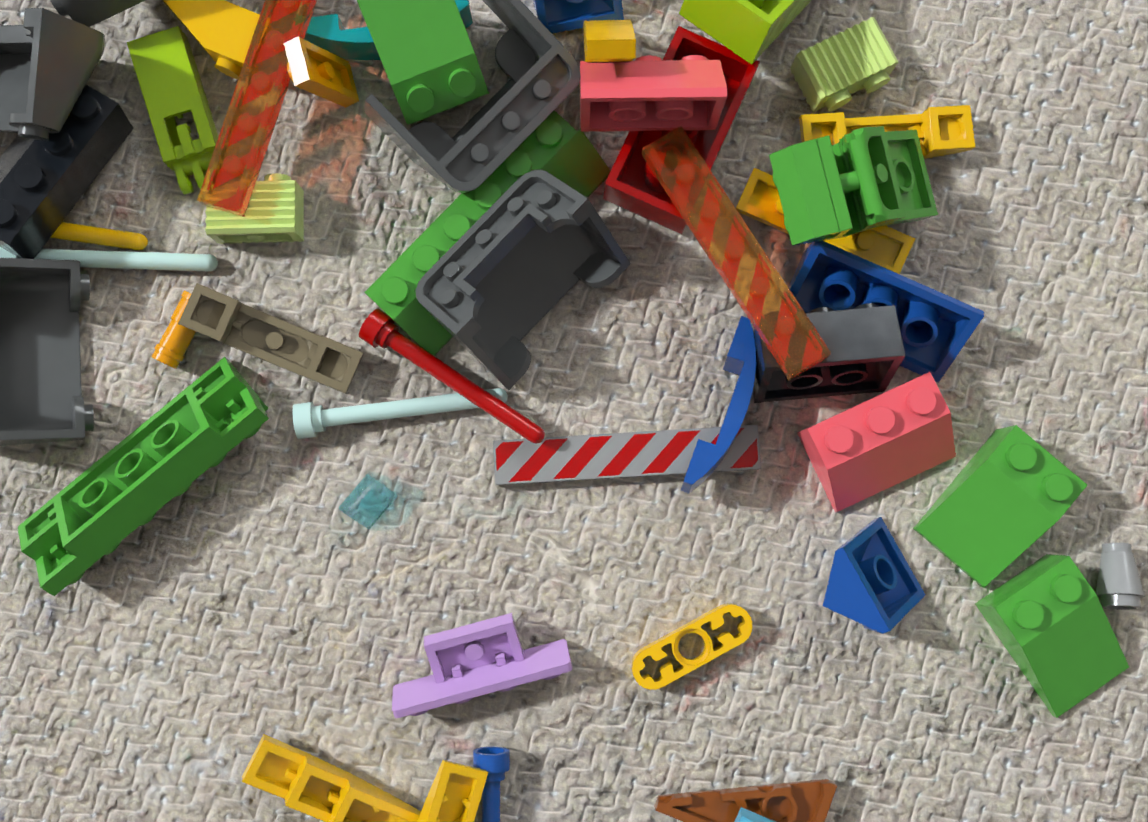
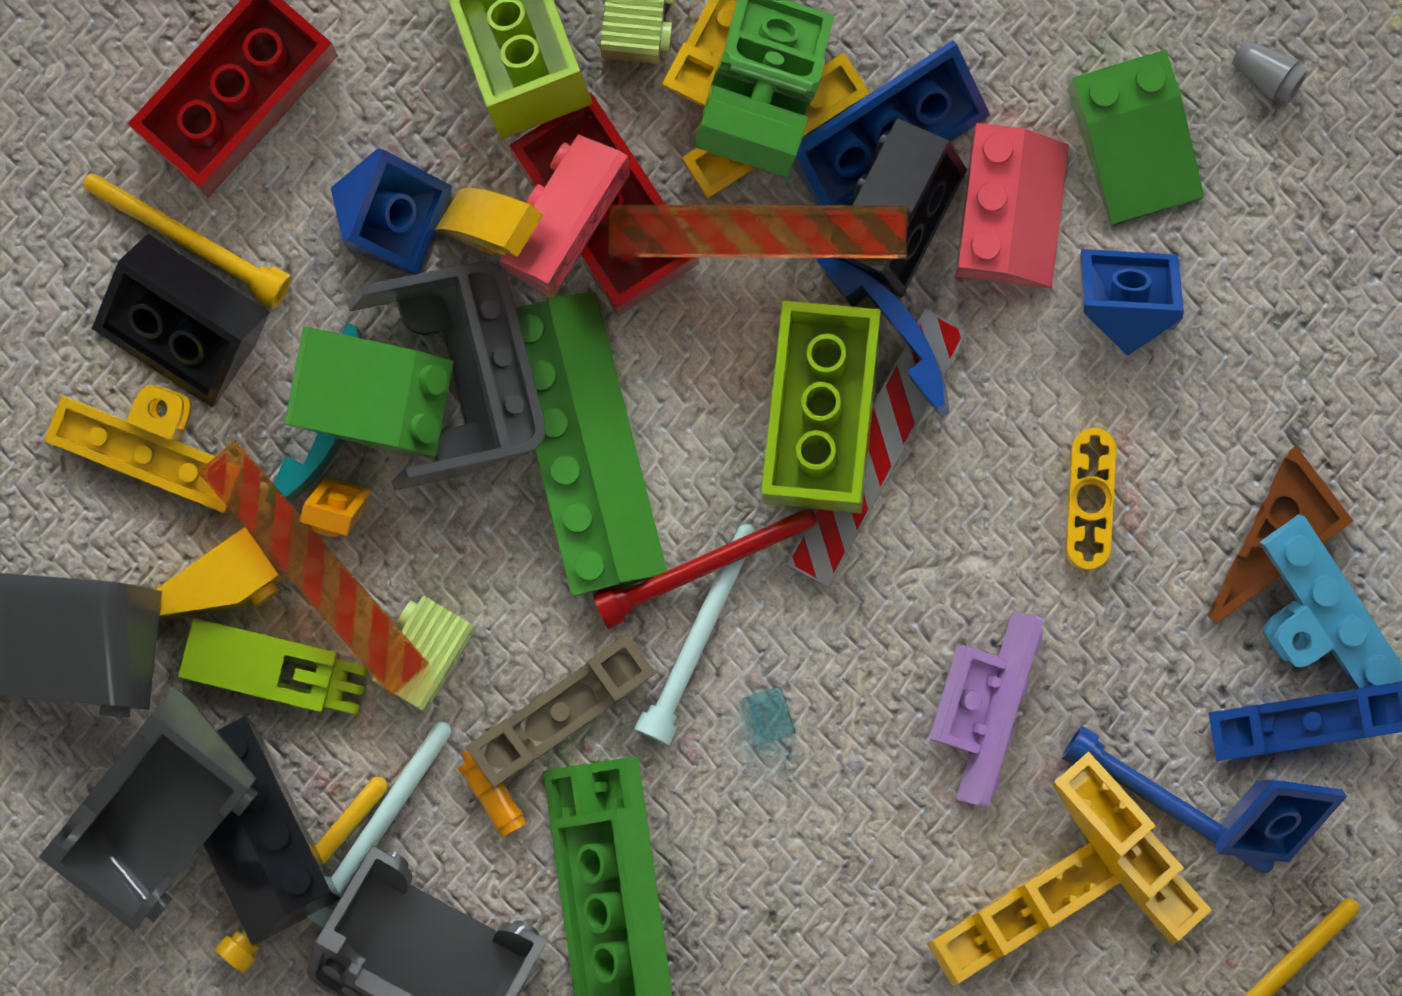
camera: 55 degrees left, 0 degrees up
dark grey windscreen [415,170,631,390] -> none
bright green slope [975,554,1129,718] -> none
none -> lime brick [761,300,882,514]

